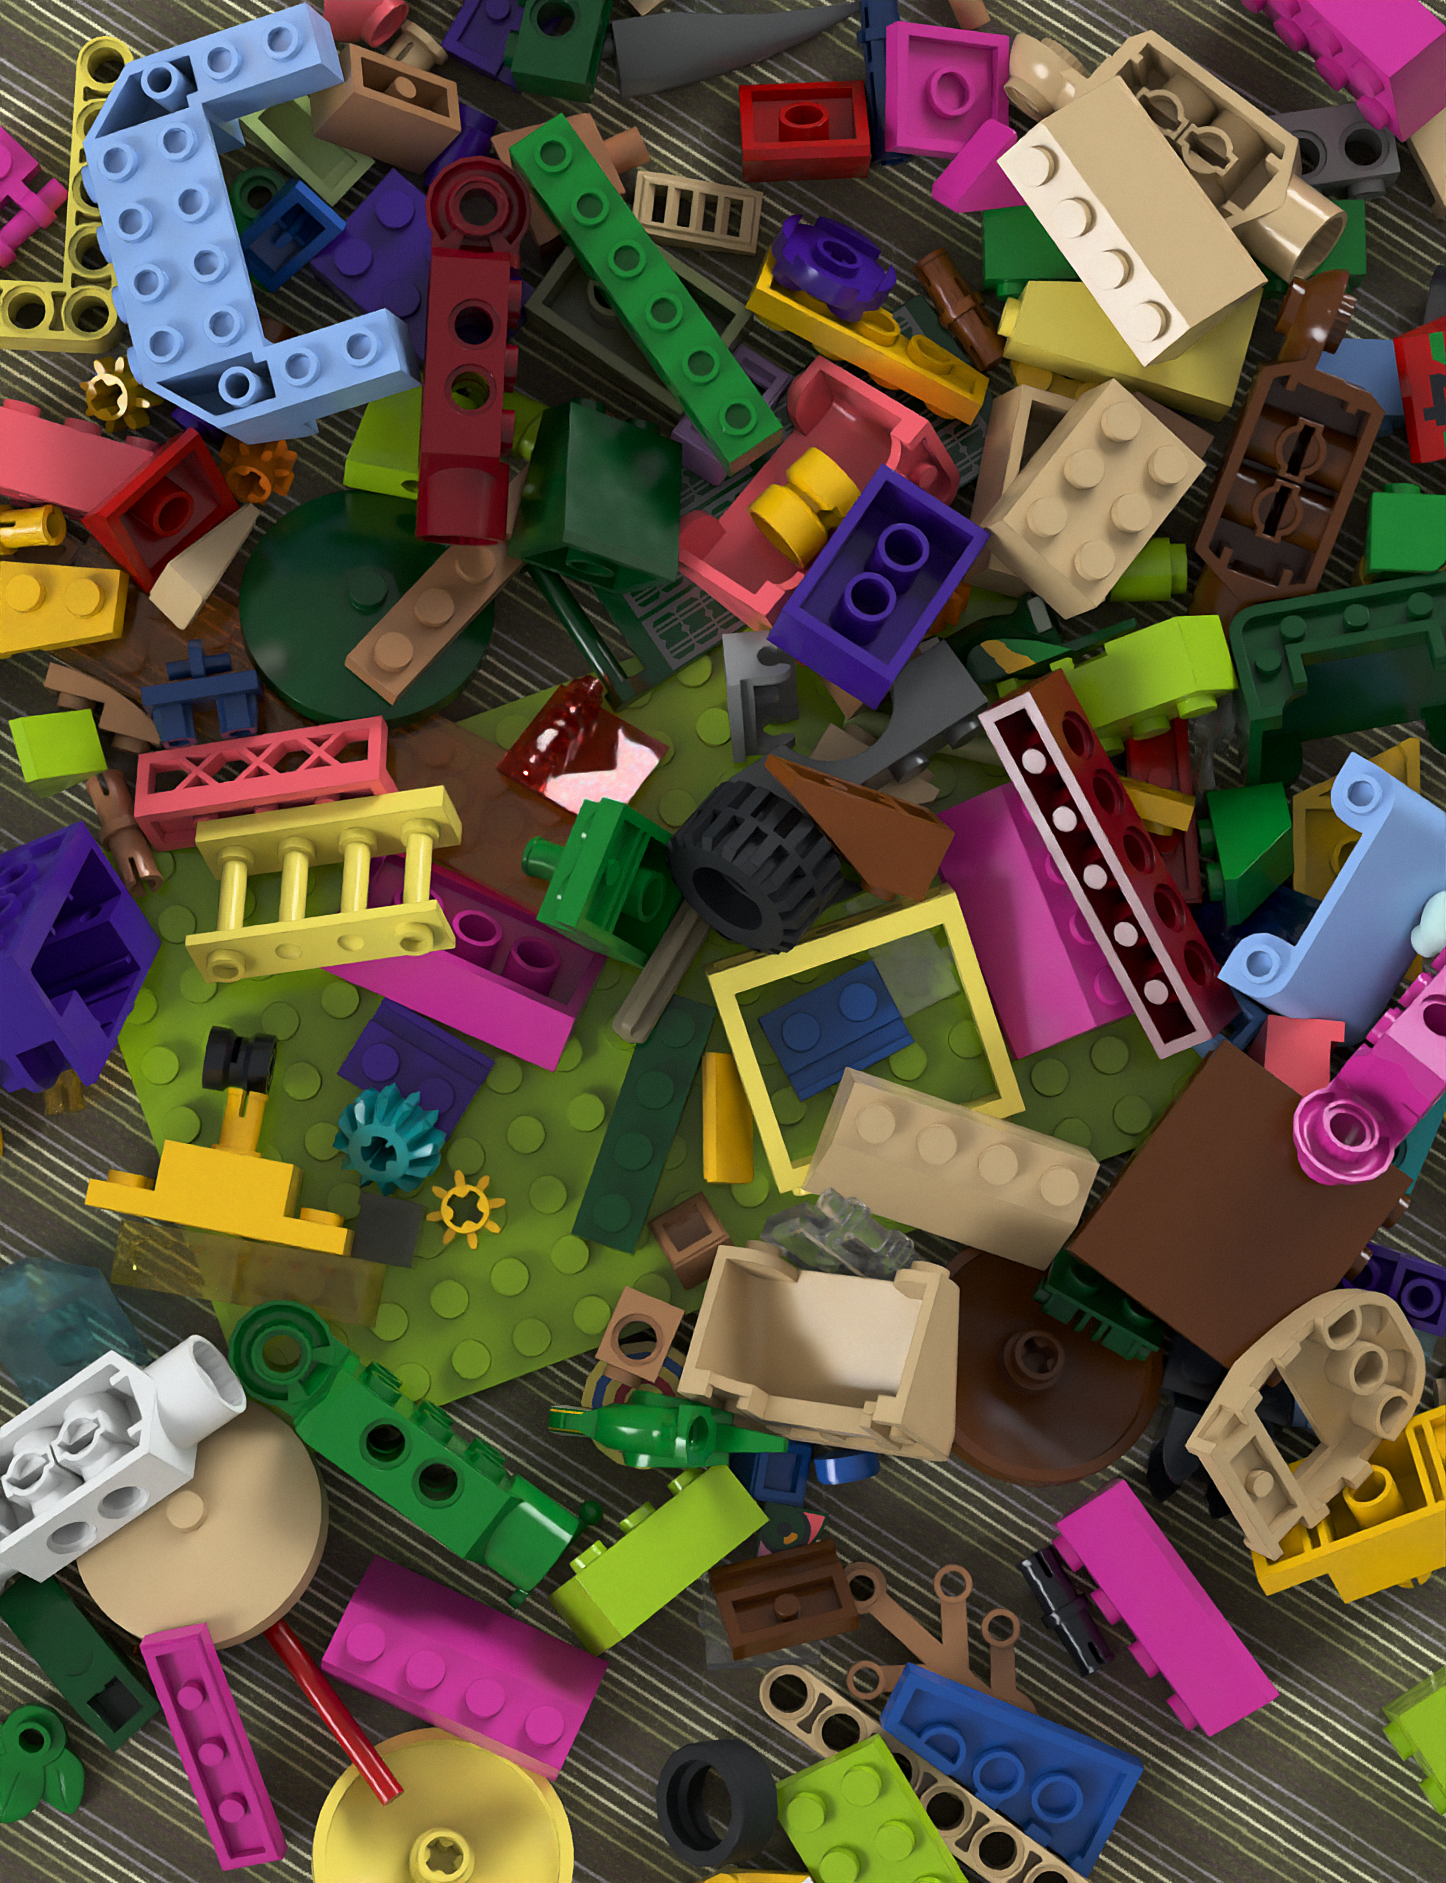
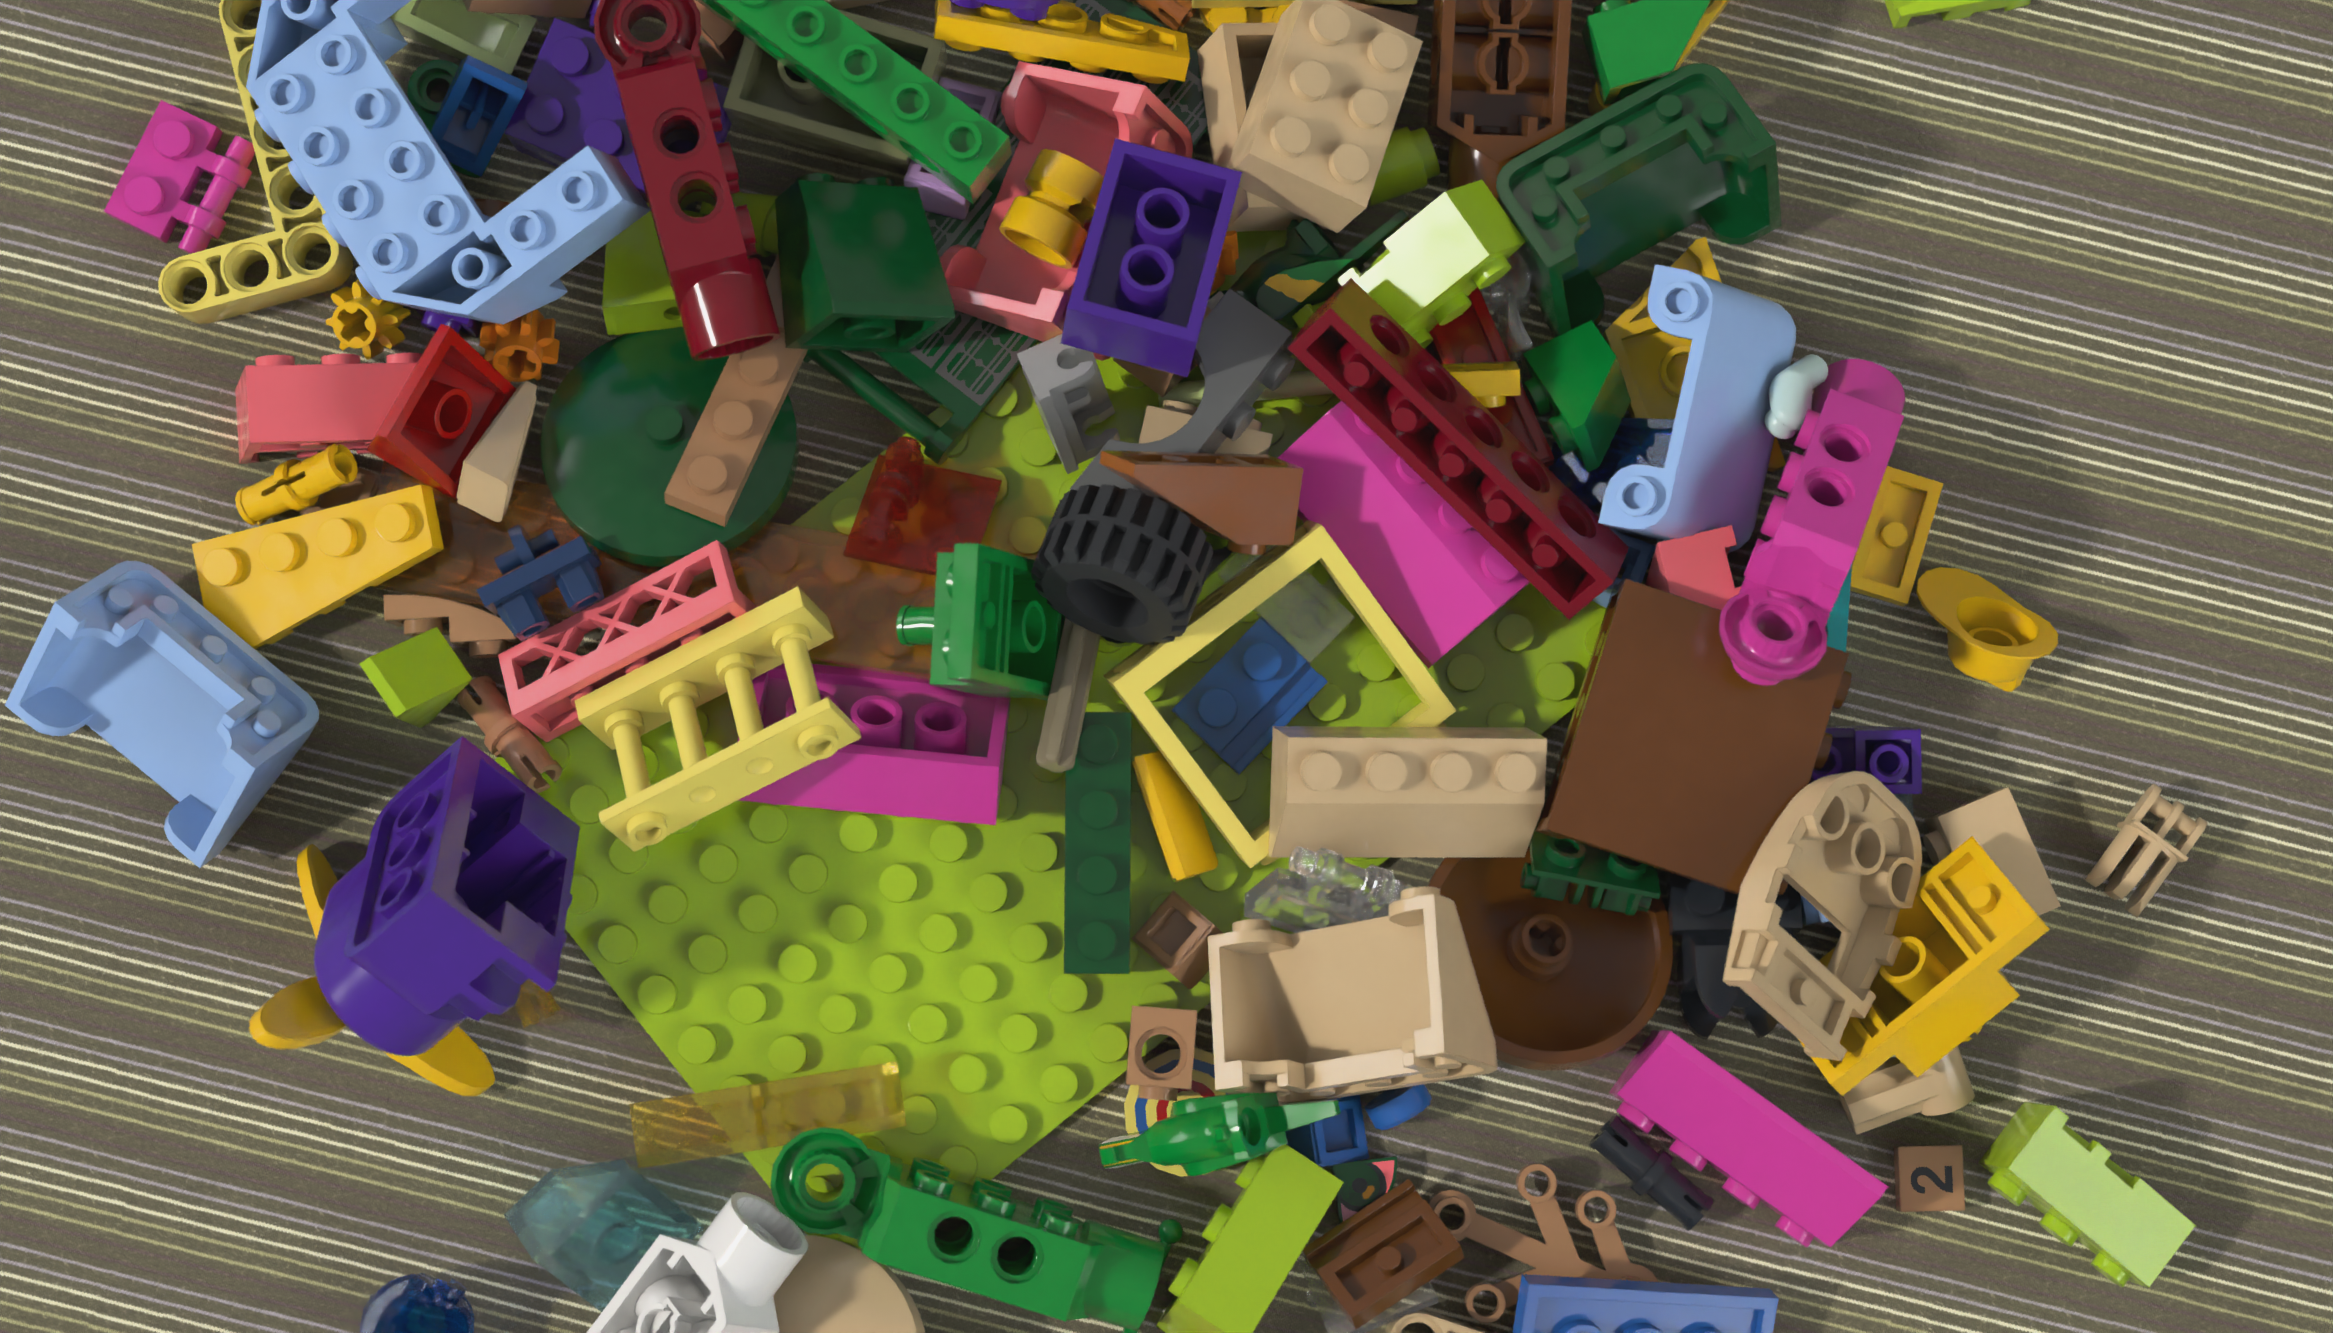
camera: 20 degrees left, 0 degrees up
yellow brick [85,1087,357,1258] -> none
black wheel [202,1026,278,1096] -> none
teal gear [332,1083,447,1197] -> none
dark purple plate [337,997,496,1142] -> none
clear smoke panel [351,1192,428,1270] -> none
yellow gear [426,1170,507,1250] -> none
none -> tan piece [1837,1046,1975,1135]
none -> medium nougat tile [1893,1144,1965,1212]

